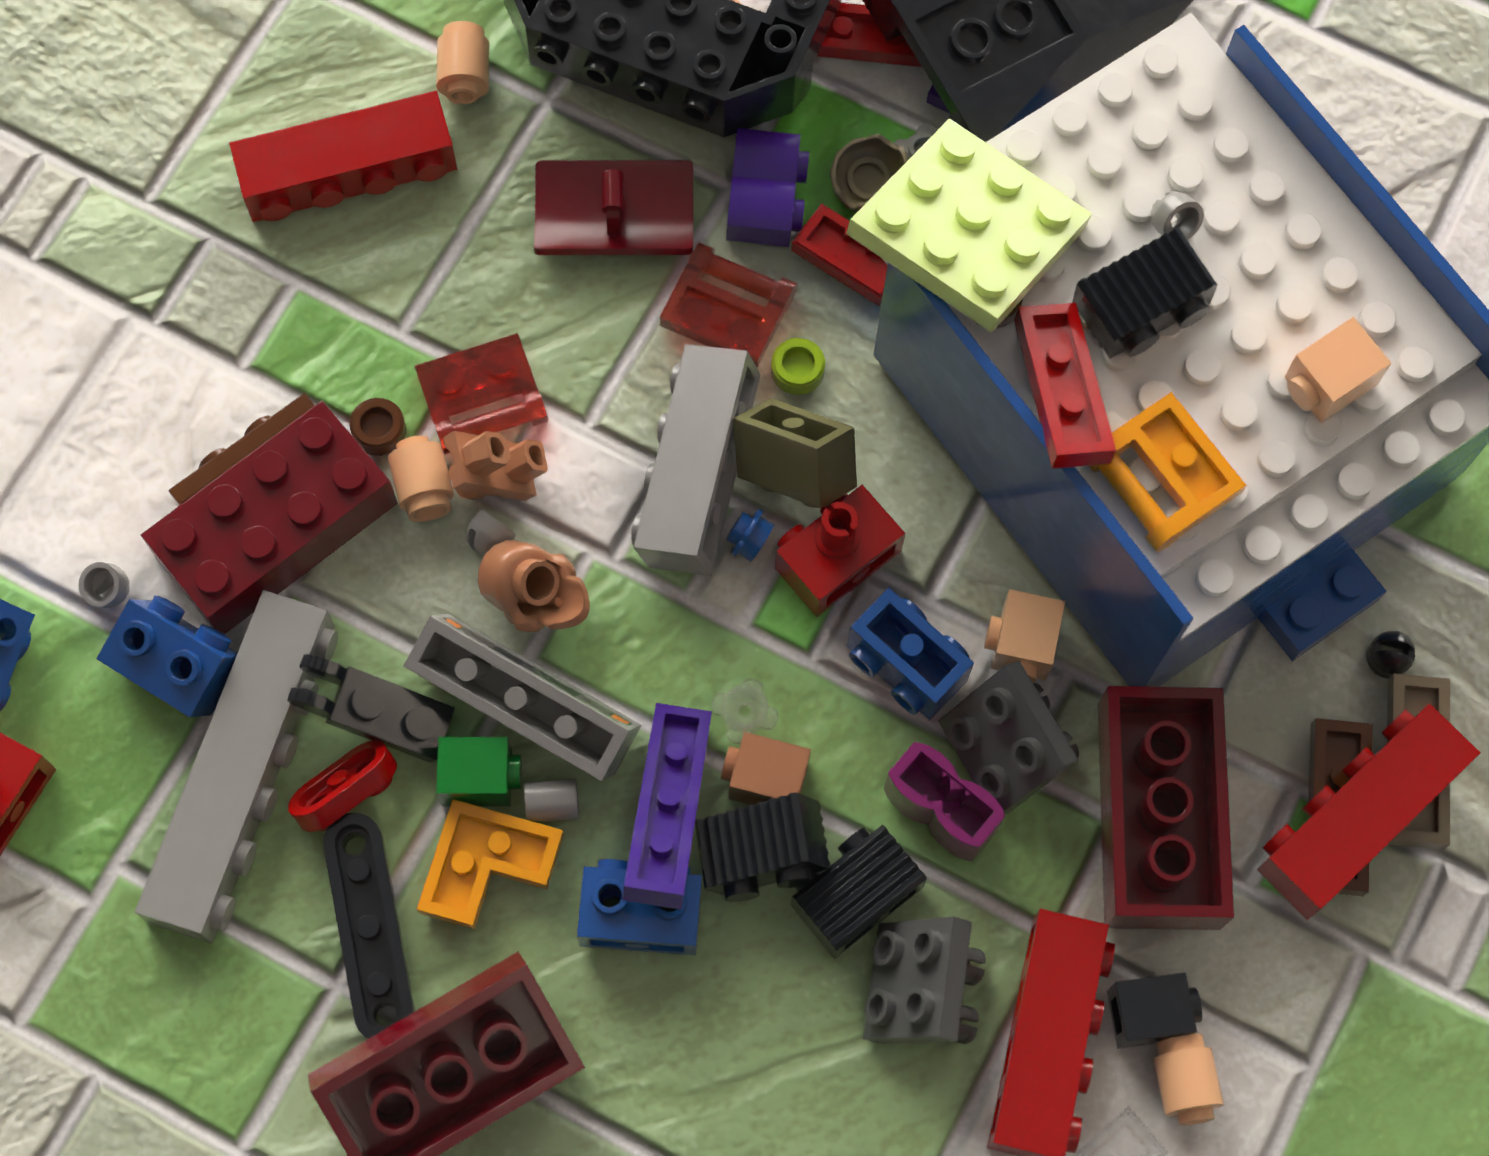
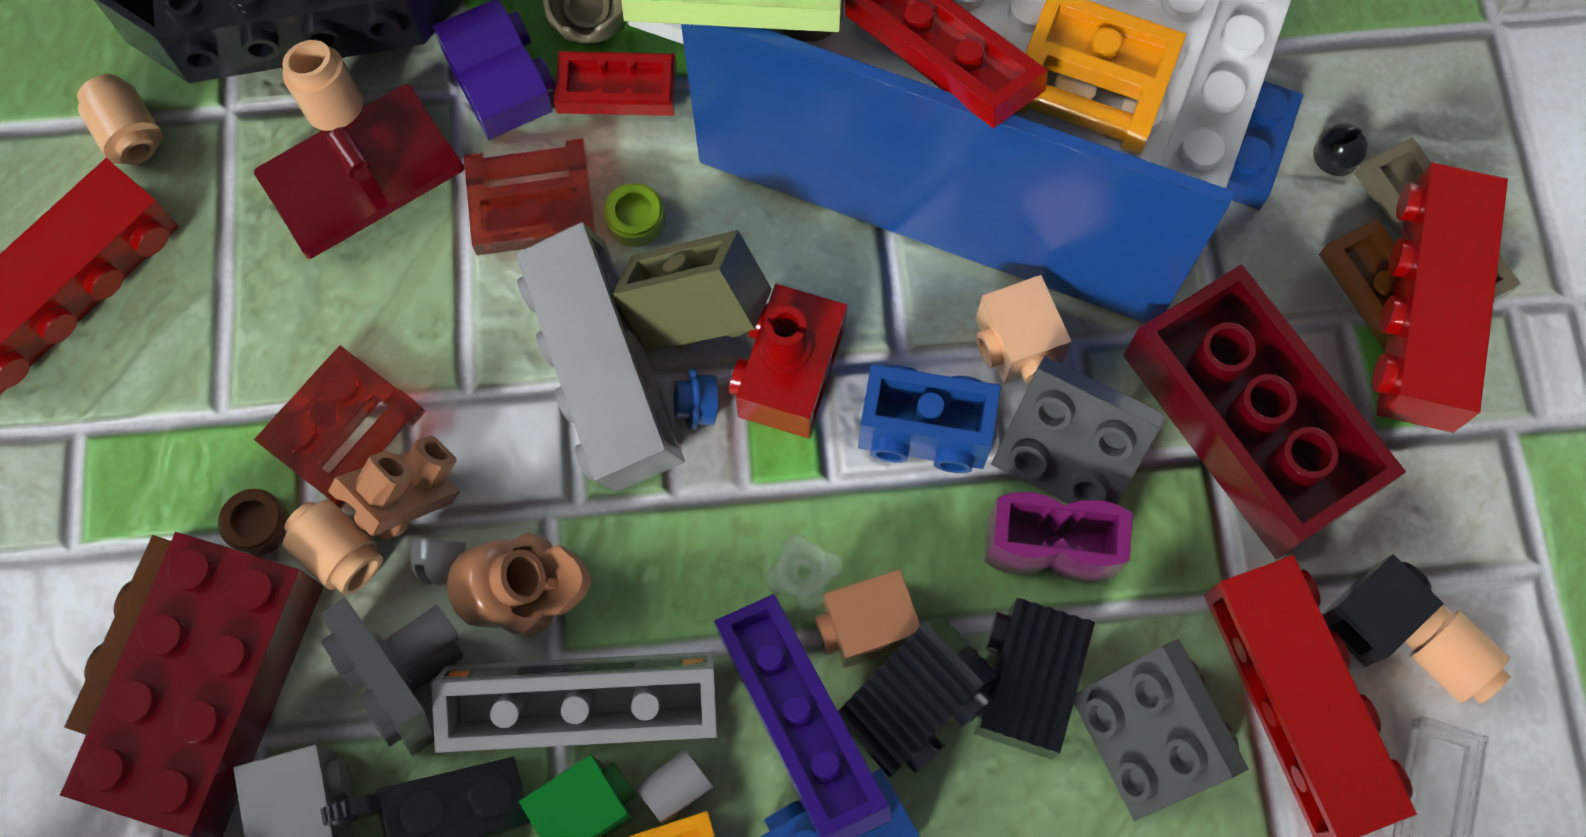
camera: 30 degrees left, 0 degrees up
none -> light nougat brick [282,40,364,131]
none -> dark grey plate [320,597,463,756]

